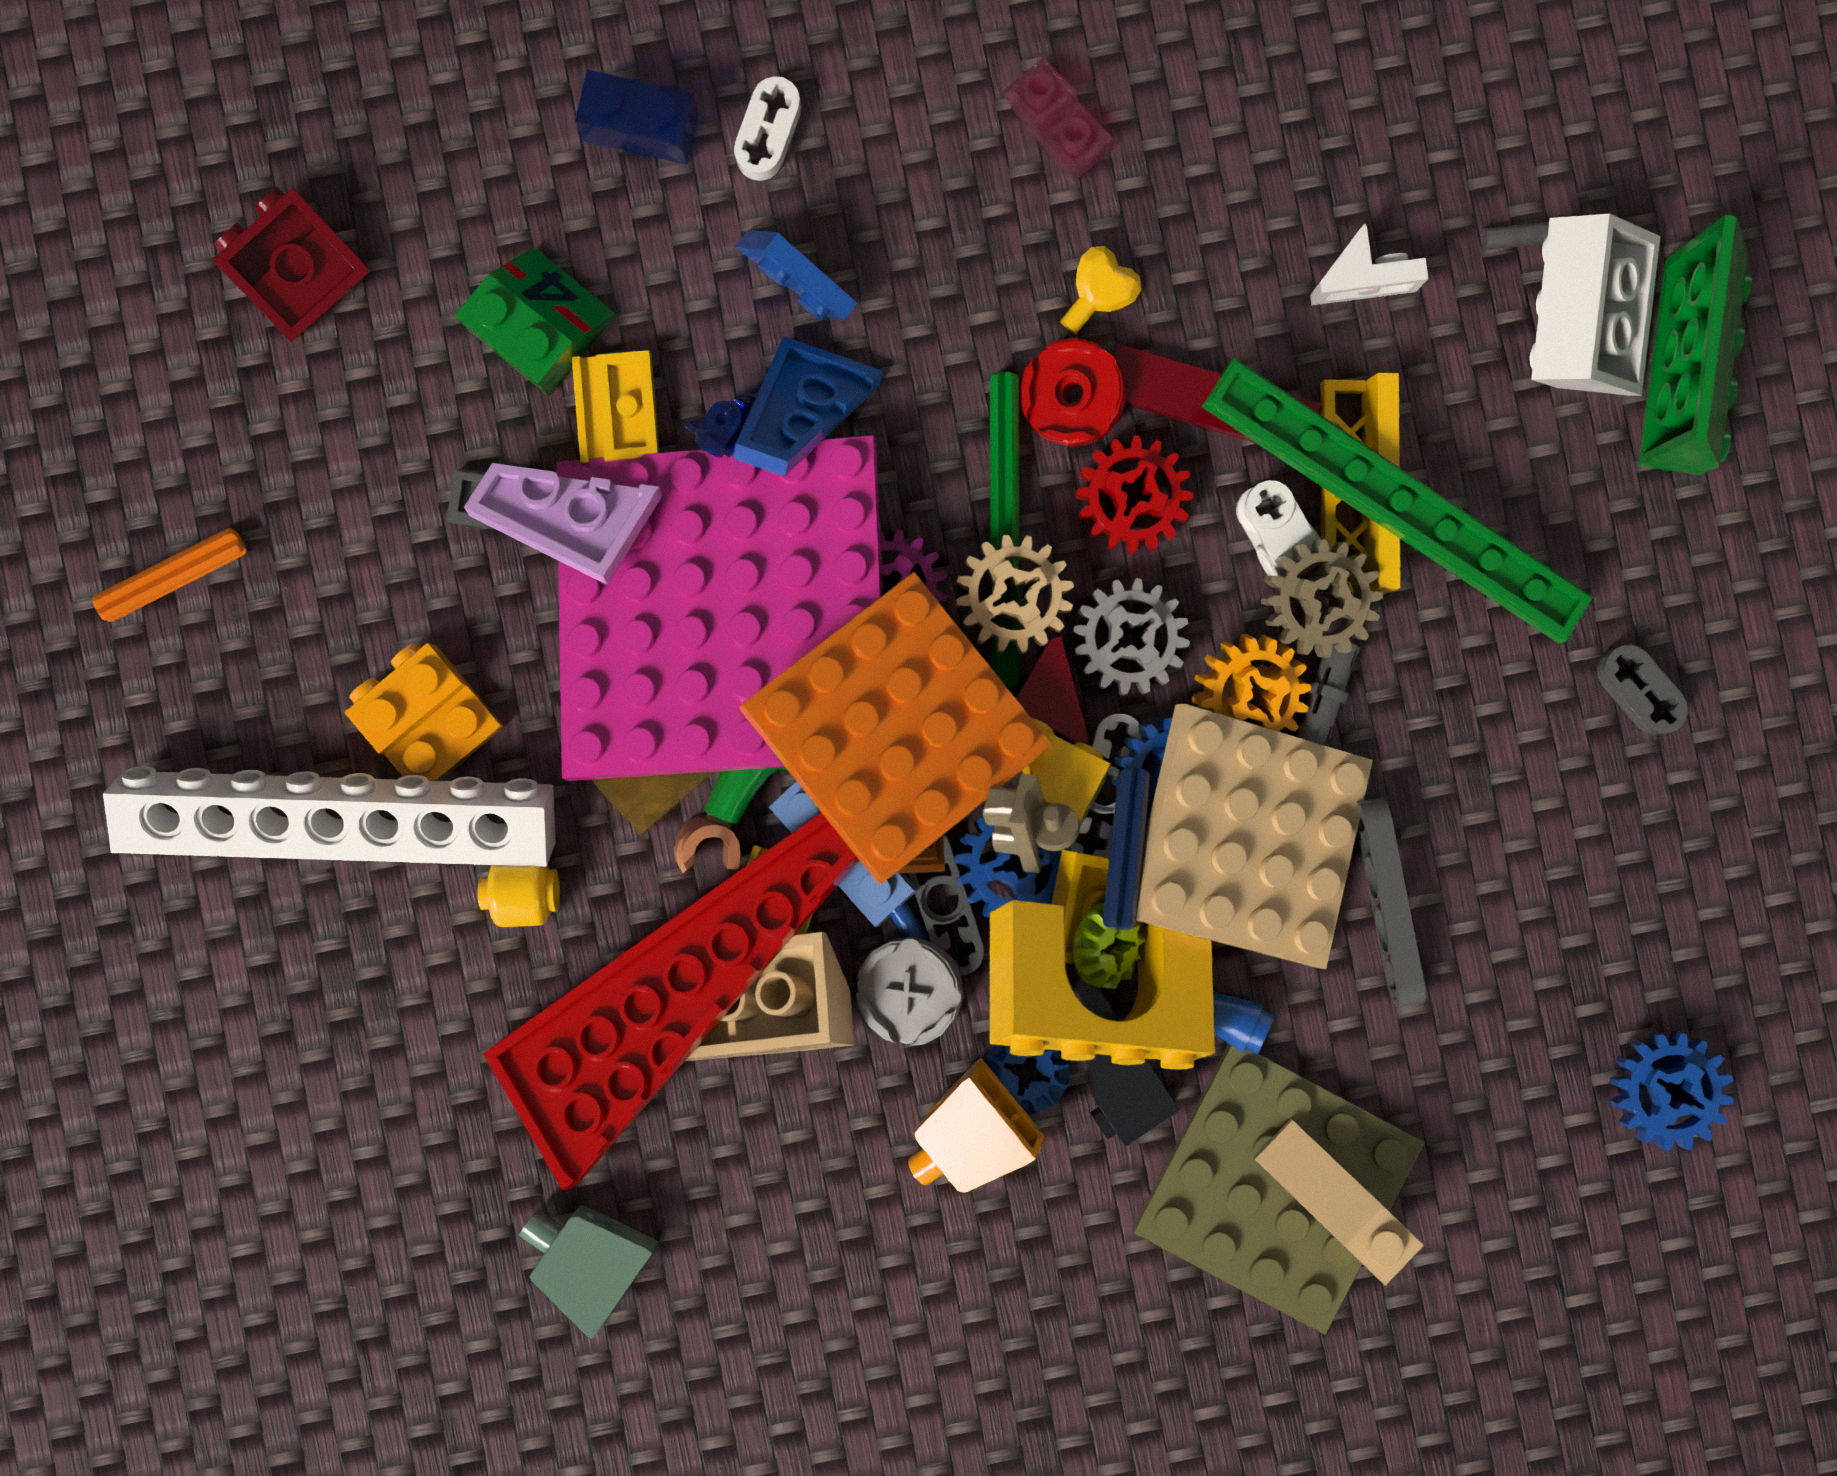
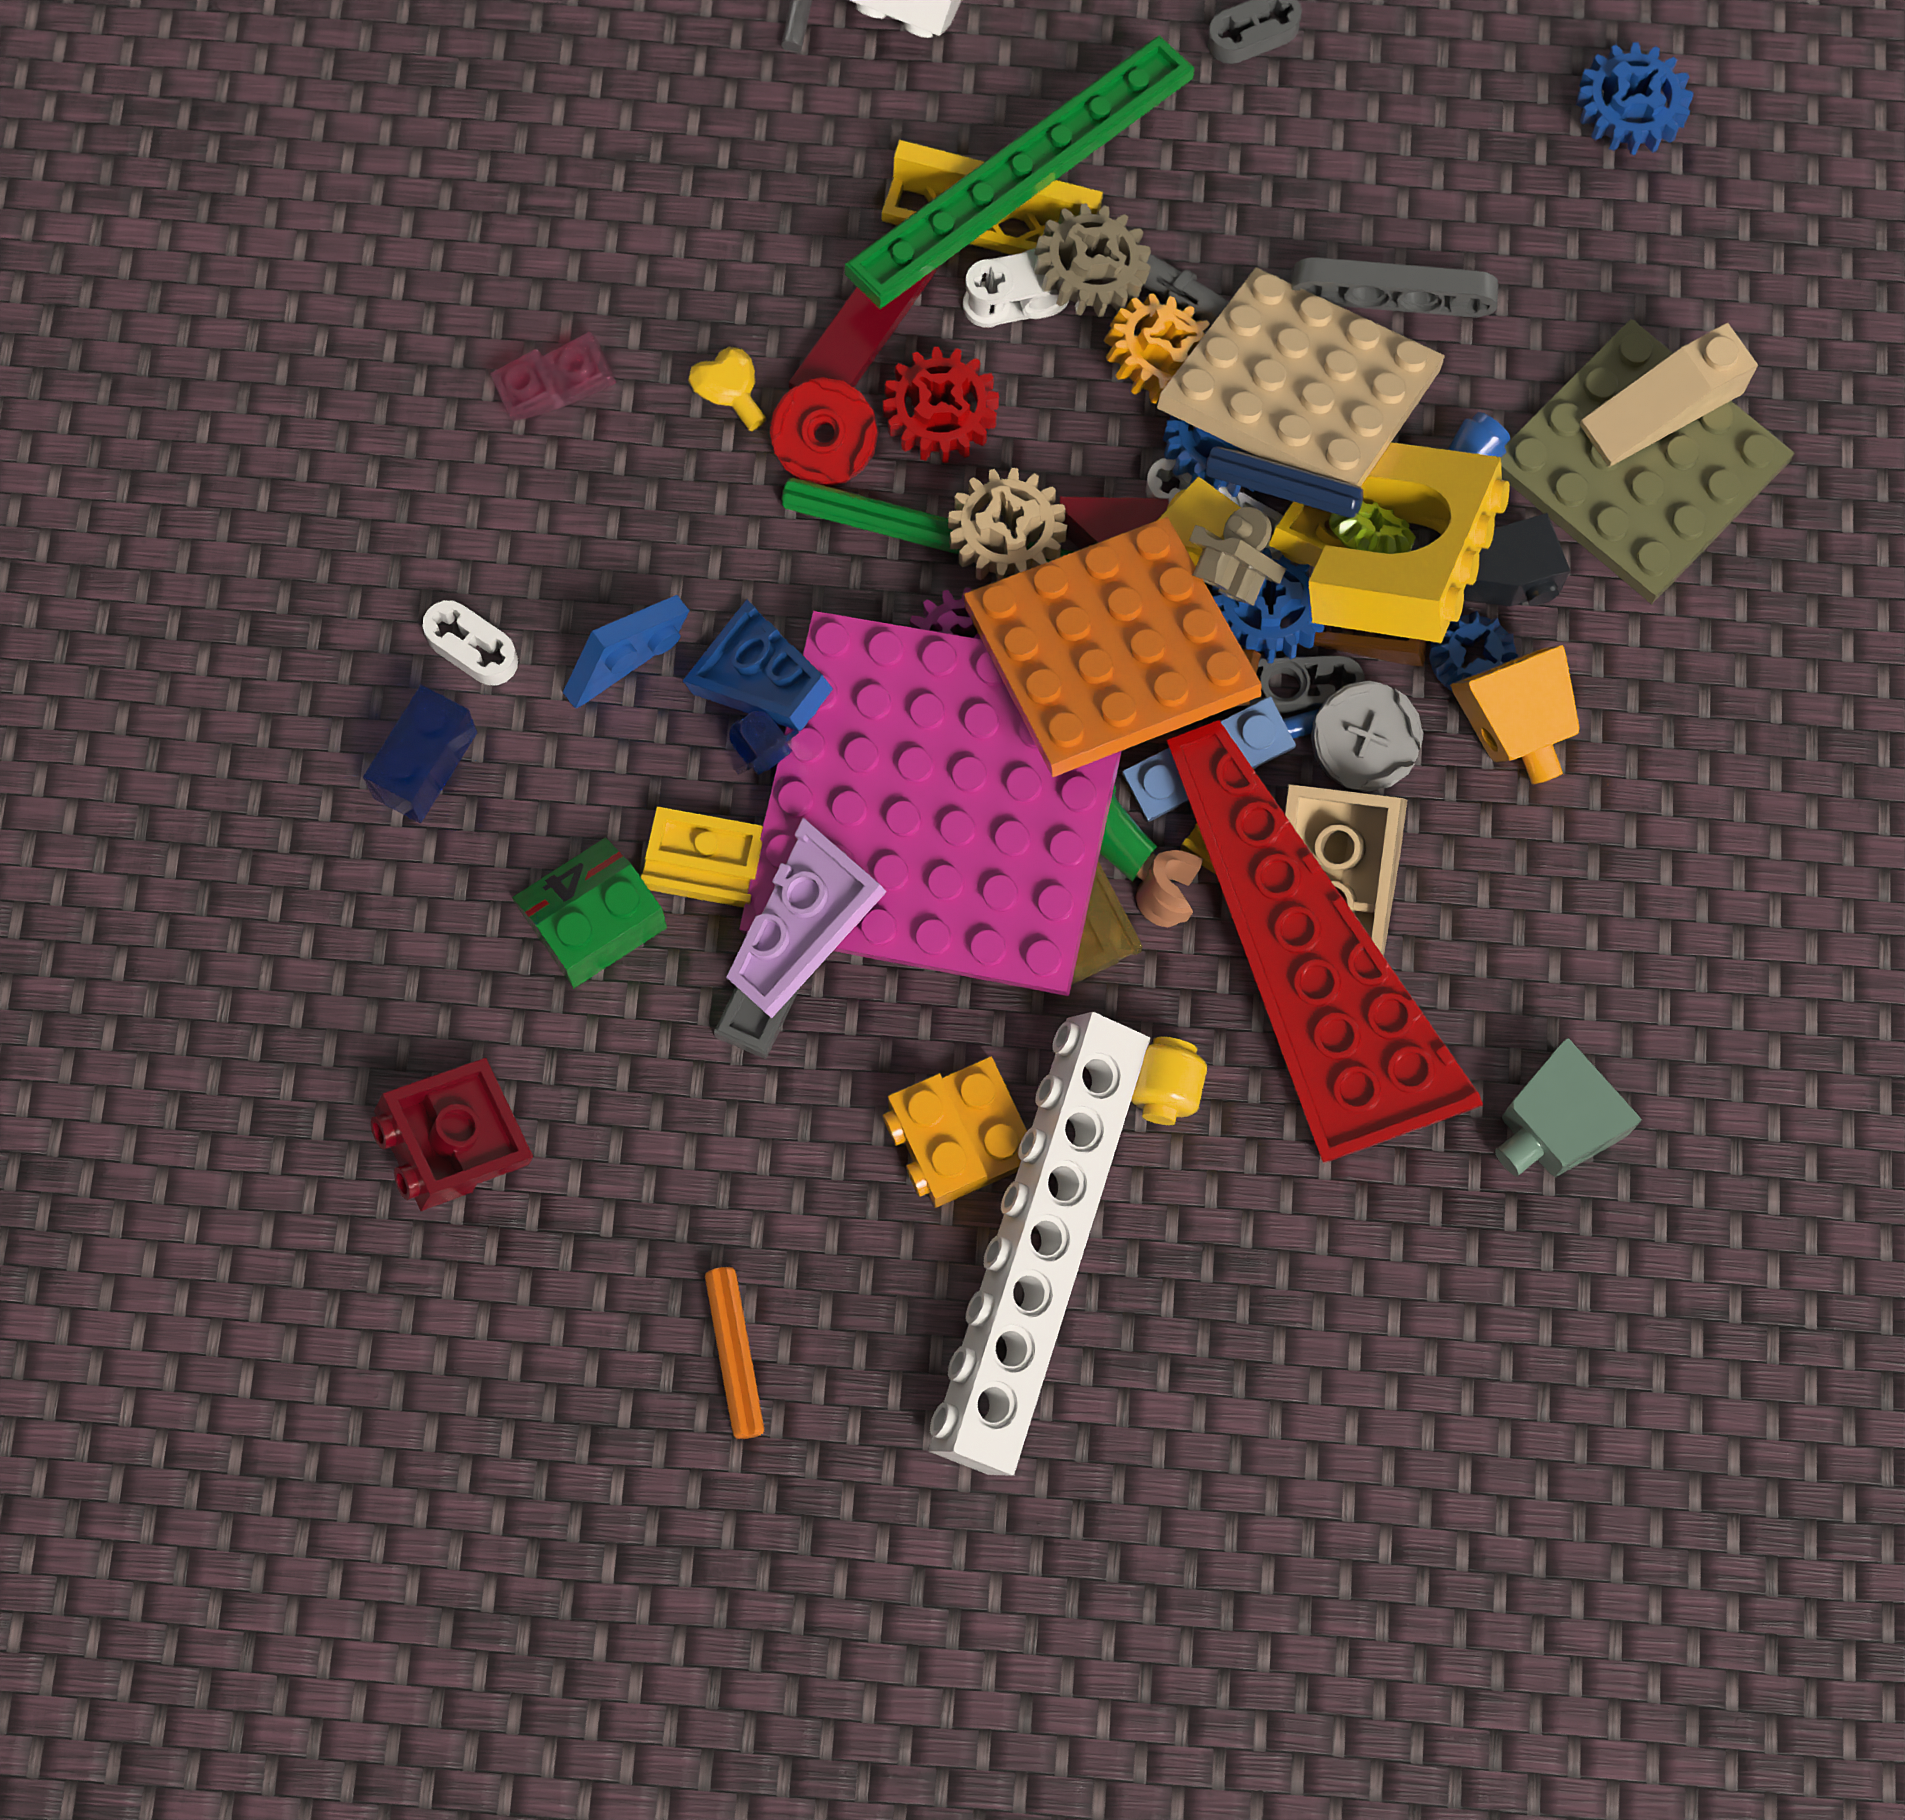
camera: 70 degrees left, 15 degrees down
light grey gear [1072,578,1190,696] -> none
white slope [1310,224,1428,305] -> none

